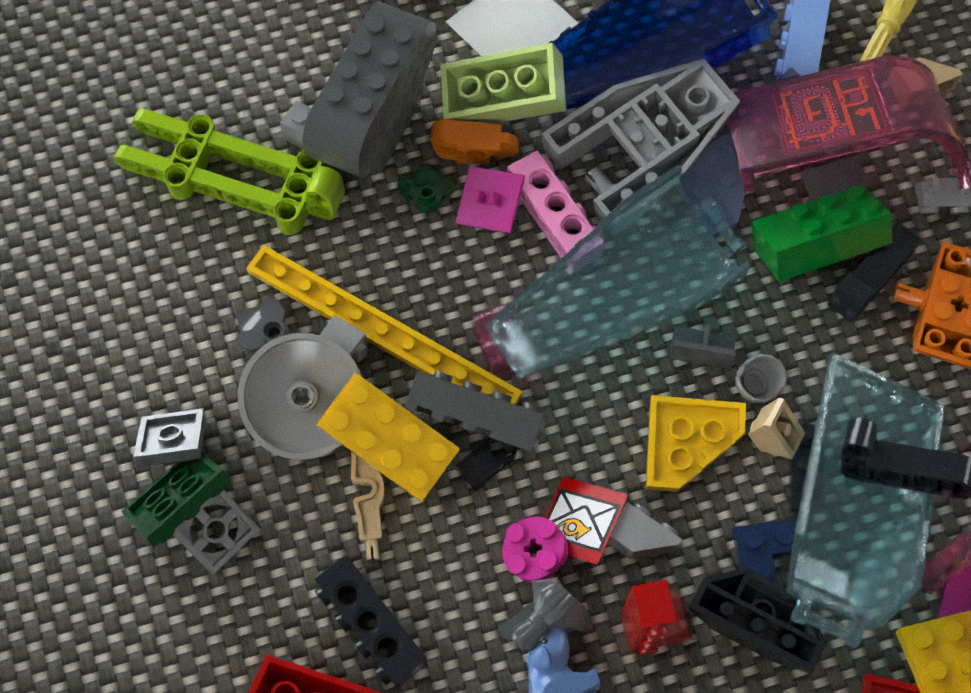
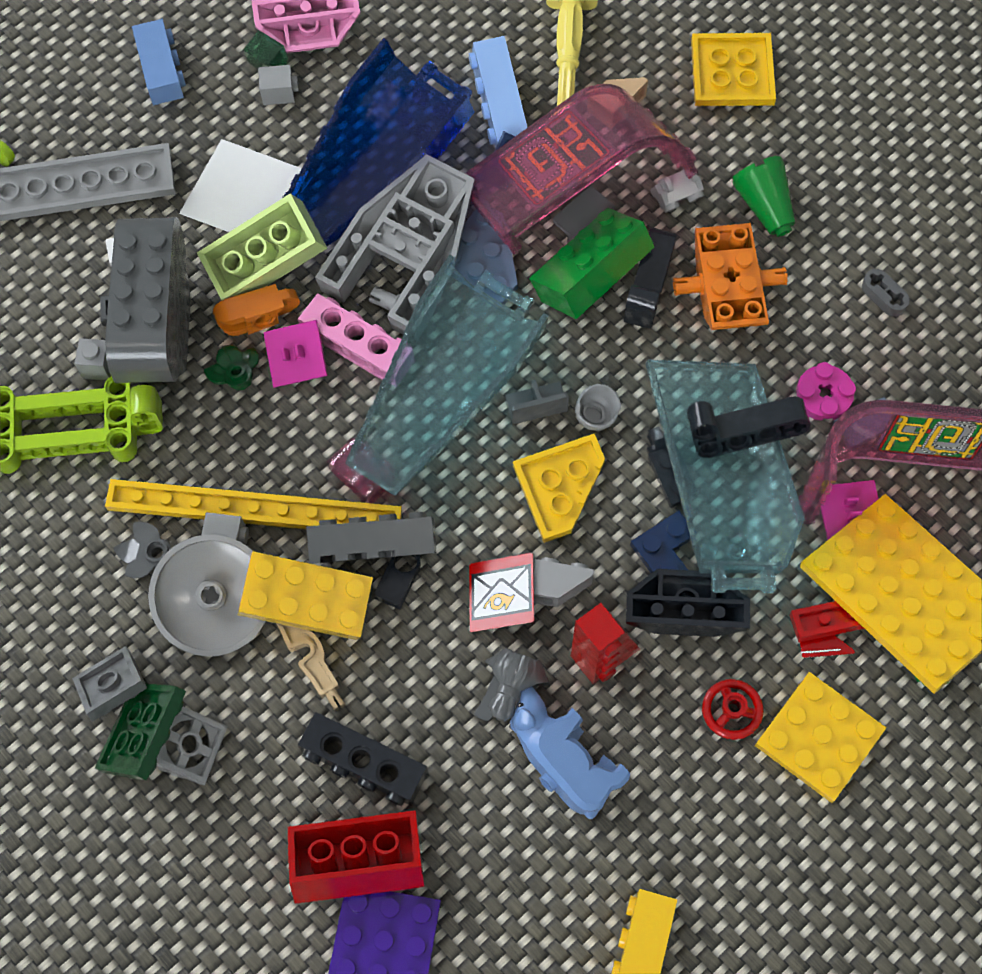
camera: 25 degrees left, 0 degrees up
dark pink plate [502,516,568,583] -> none
tan slope [748,398,805,459] -> none

